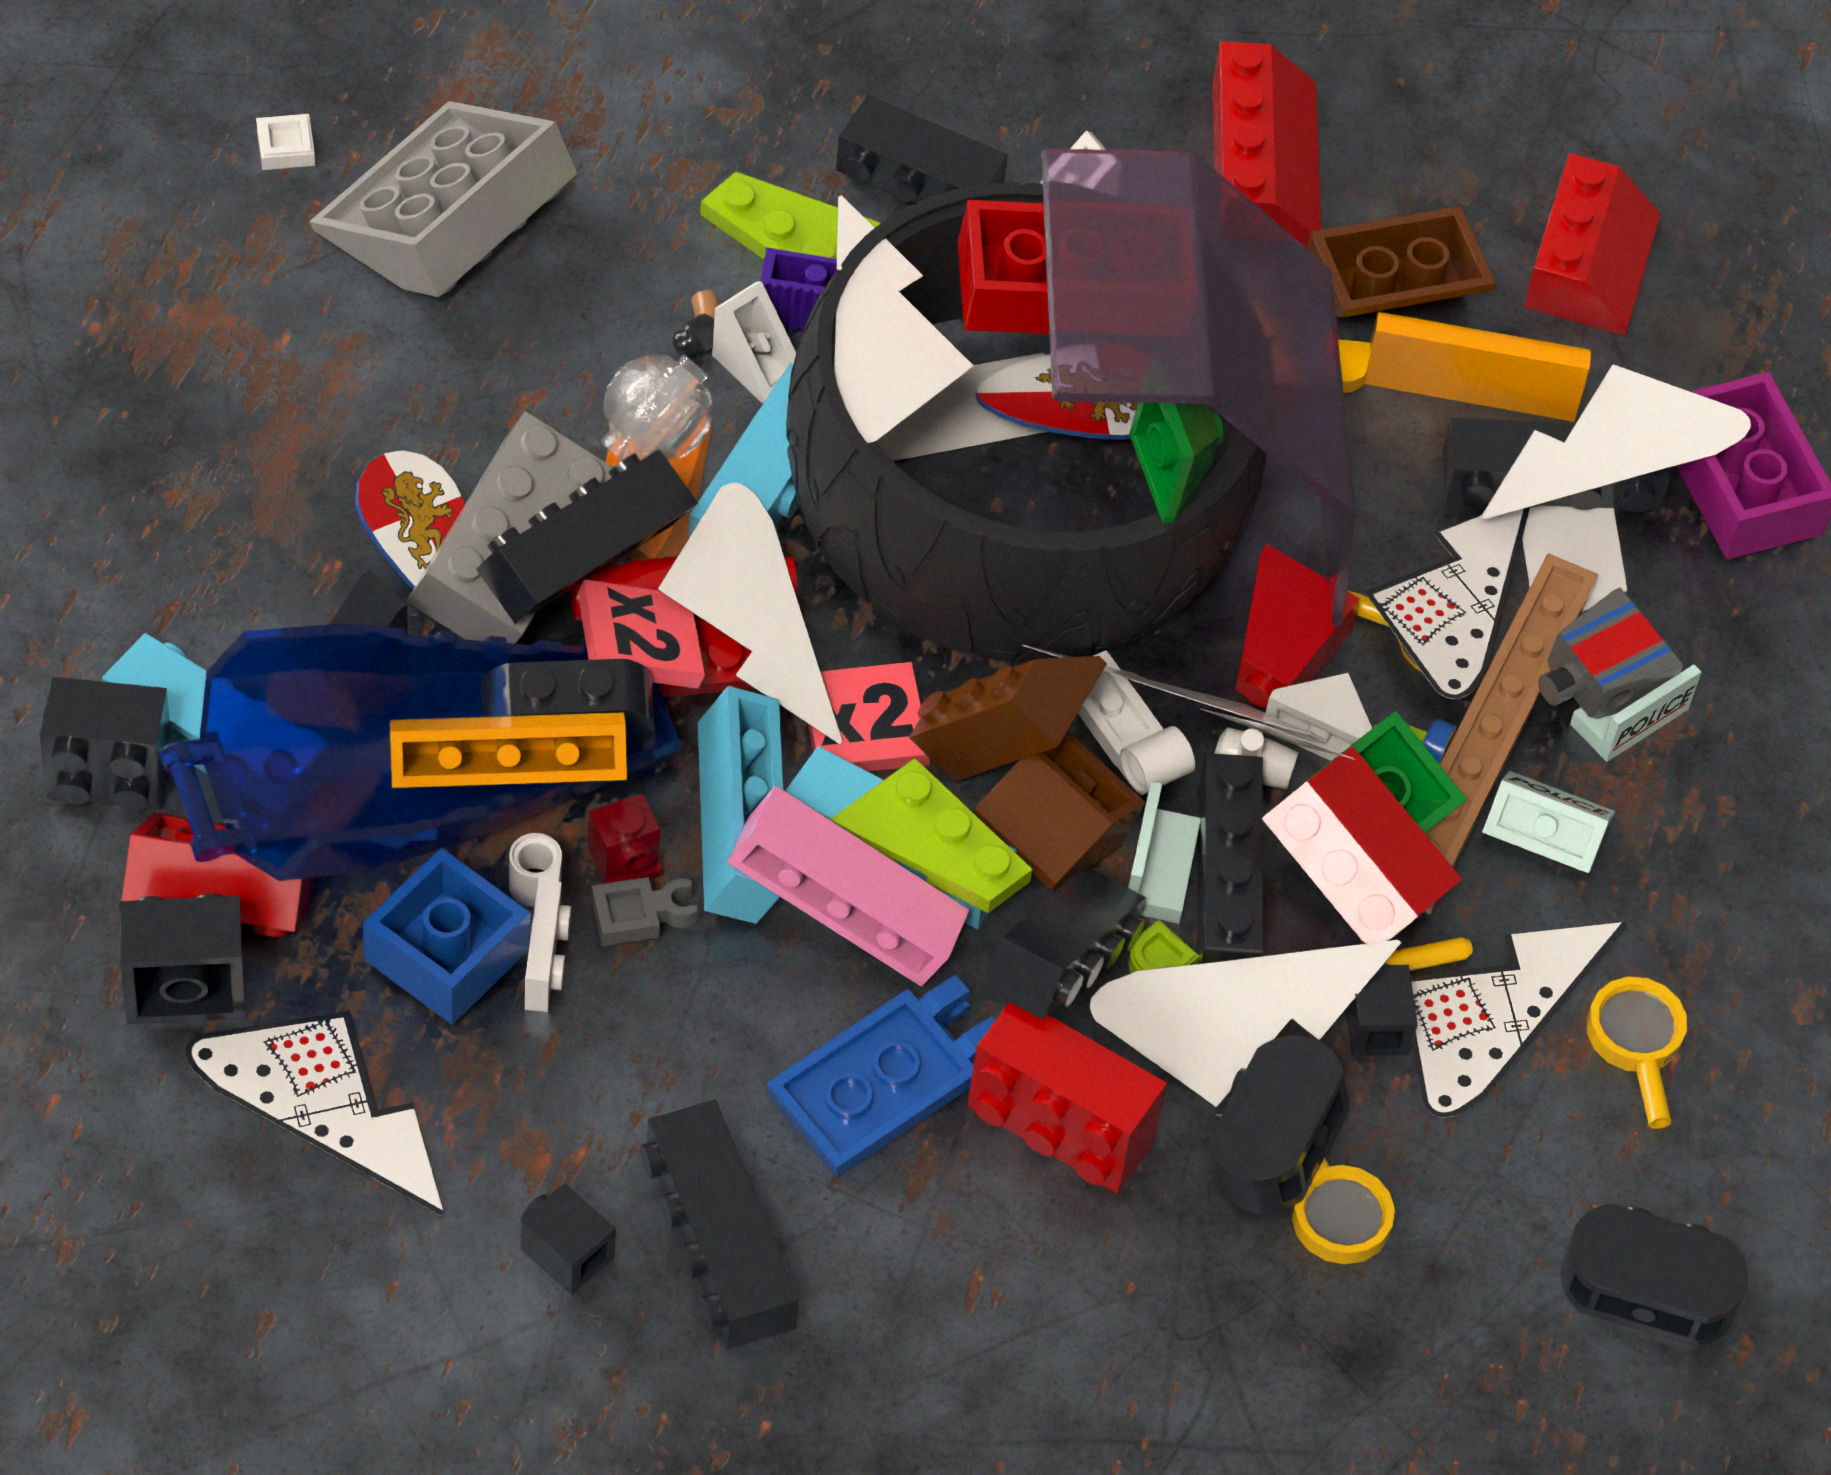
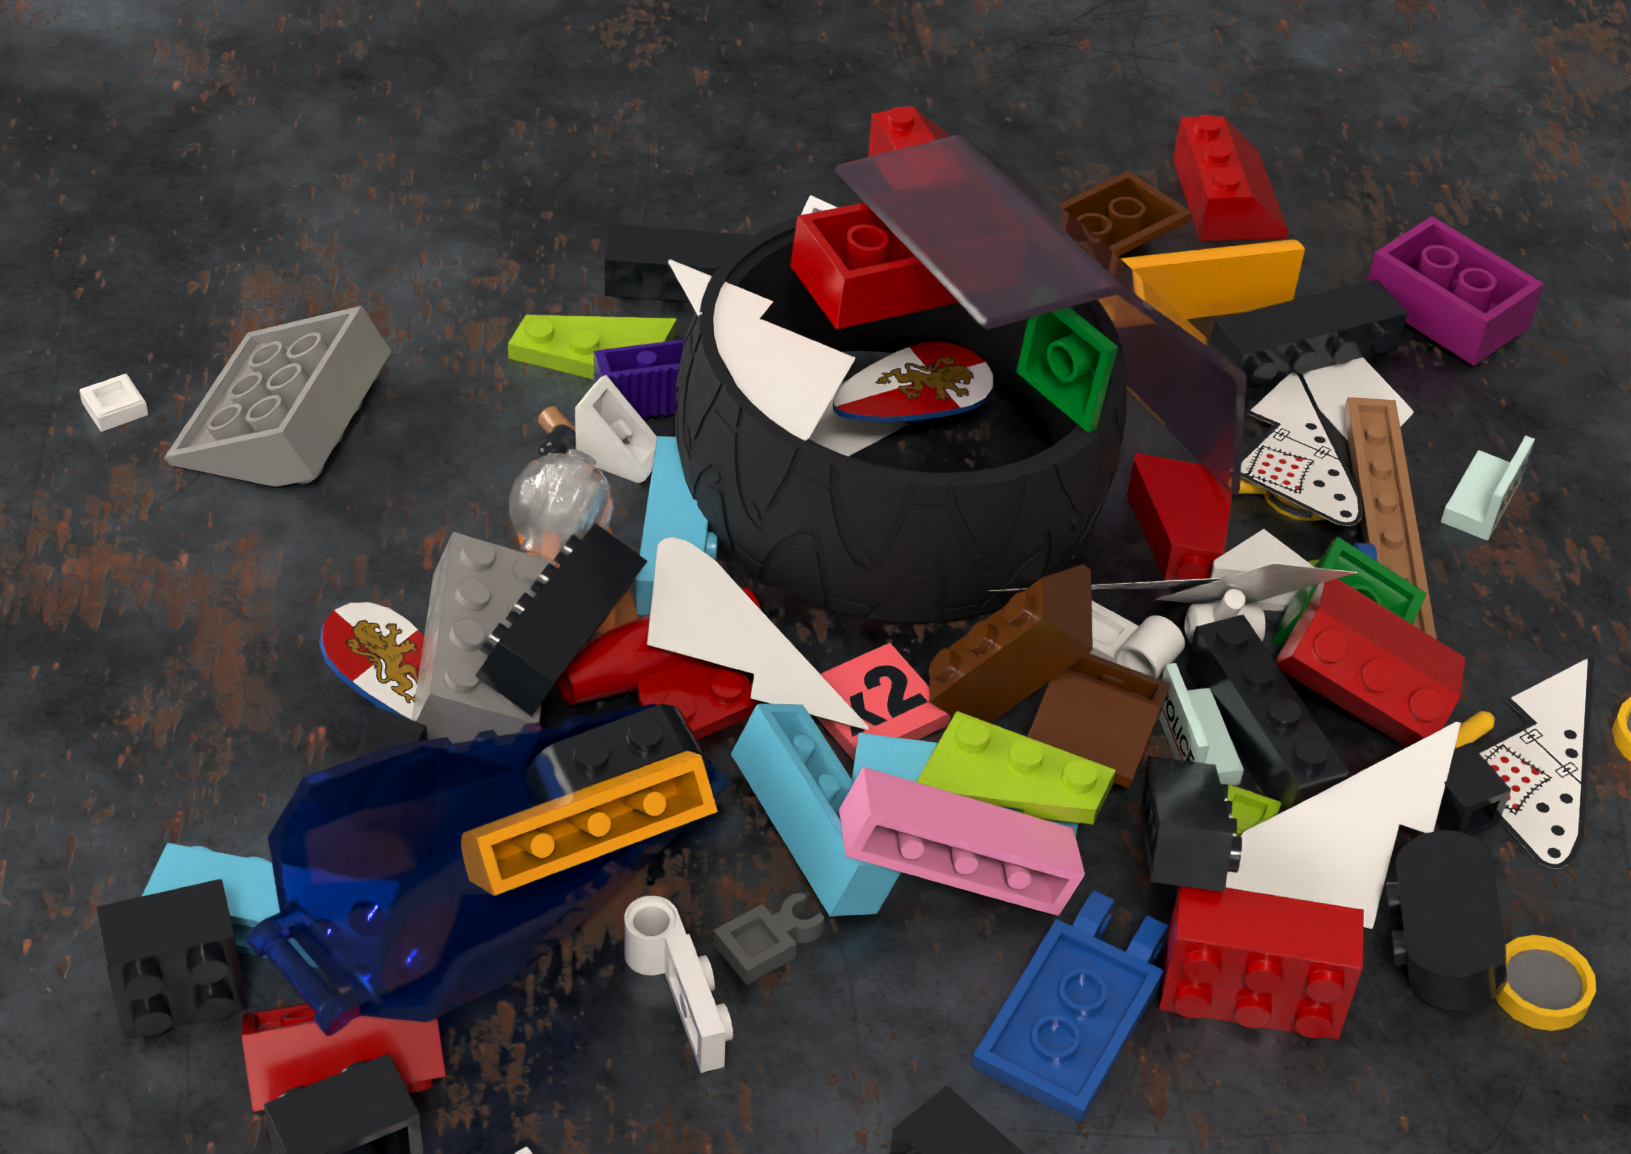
camera: 20 degrees left, 10 degrees down
blue brick [363,847,530,1025] -> none
coral tile [578,579,705,689] -> none
dark red brick [587,793,663,883] -> none
white sticker [1480,364,1751,520] -> none
light aqua panel [1482,771,1615,873] -> none
dark grey torso [1538,587,1683,719] -> none

